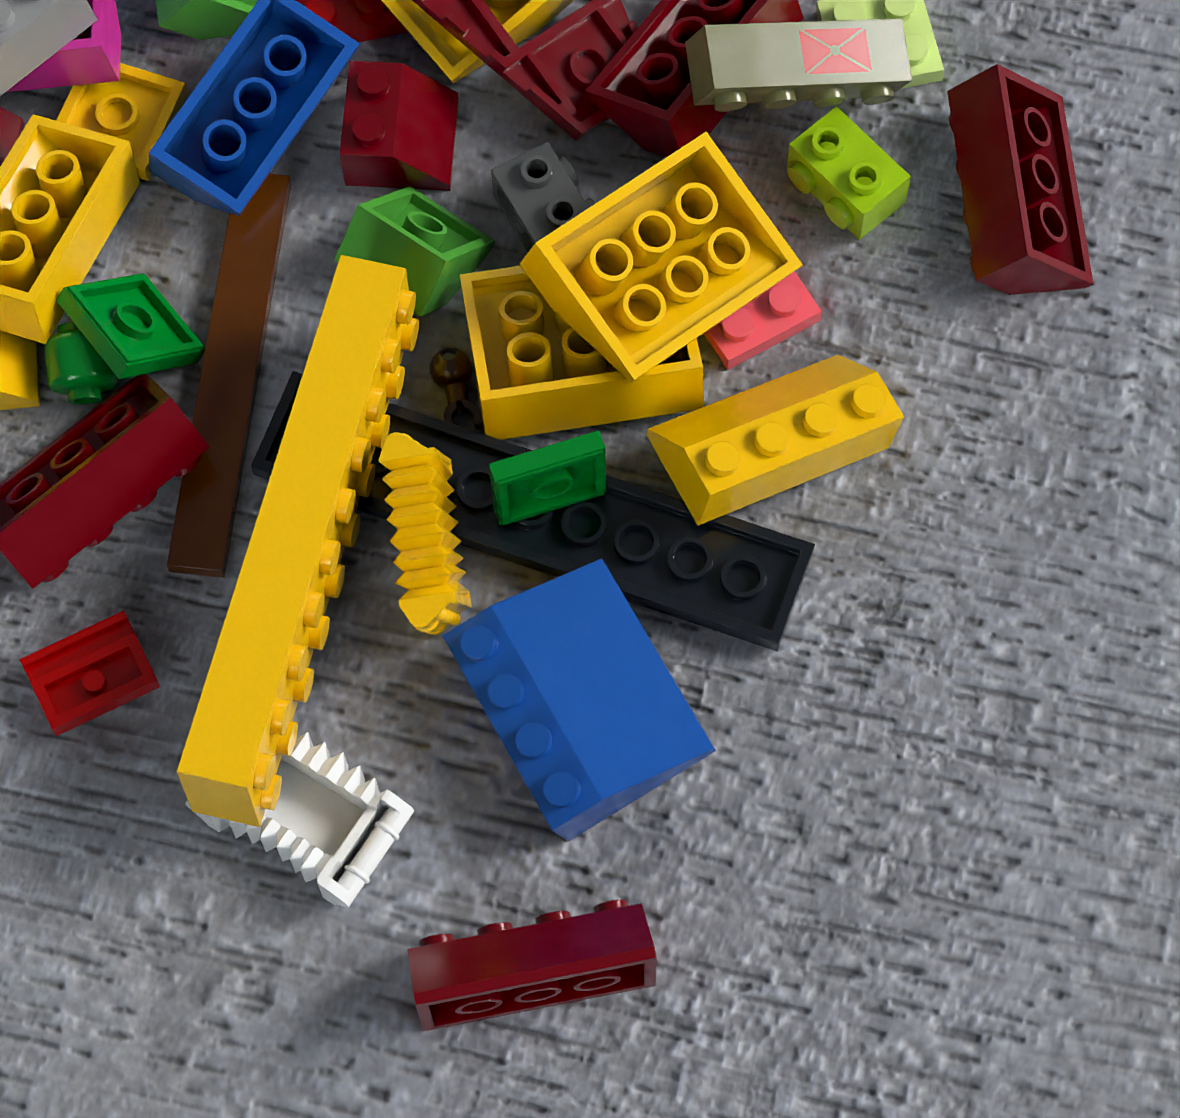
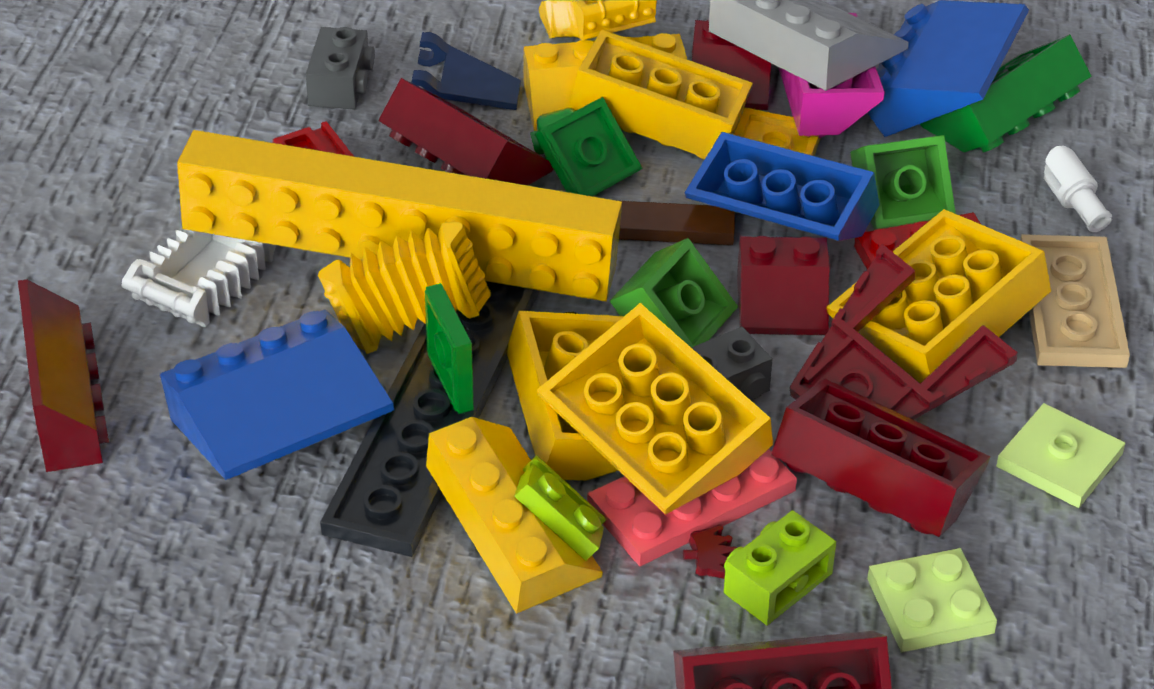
camera: 85 degrees right, 25 degrees down
brick [685,18,912,112] -> none
none -> lime plate [514,455,606,561]
none -> dark red piece [683,525,737,579]

